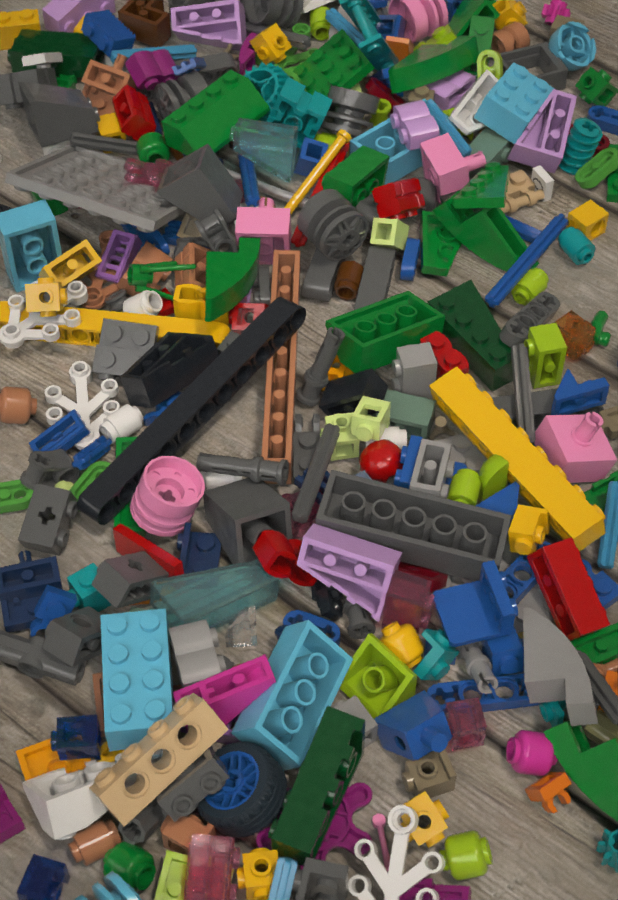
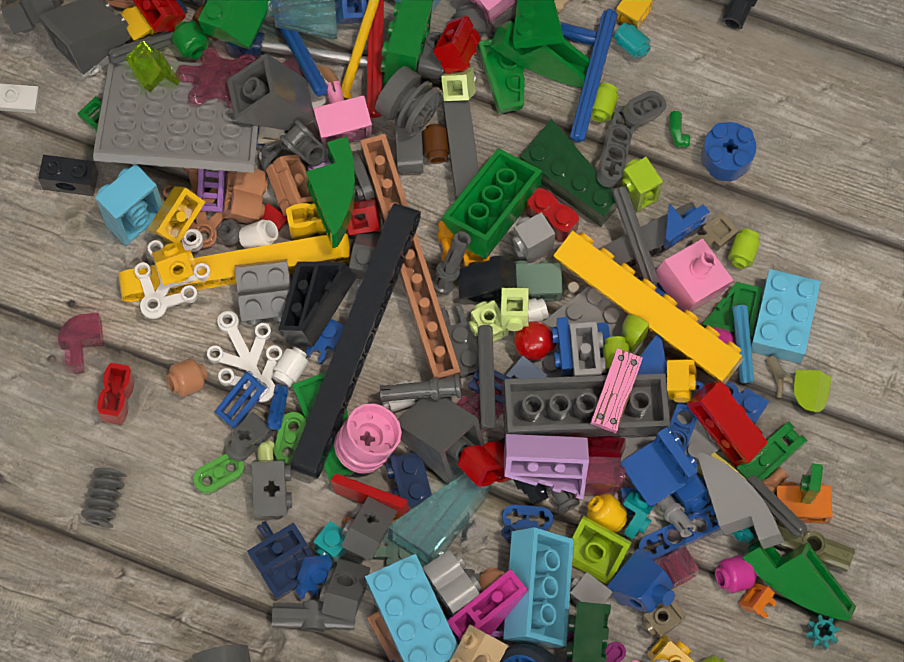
camera: 20 degrees left, 20 degrees up
green plant [127,261,196,301] -> none
blue beam [400,238,421,281] -> none
clear orange brick [554,310,596,361] -> none
none -> clear neon green panel [125,40,181,92]
none -> bright pink tile [590,348,643,433]
none -> dark grey plate [623,91,667,126]

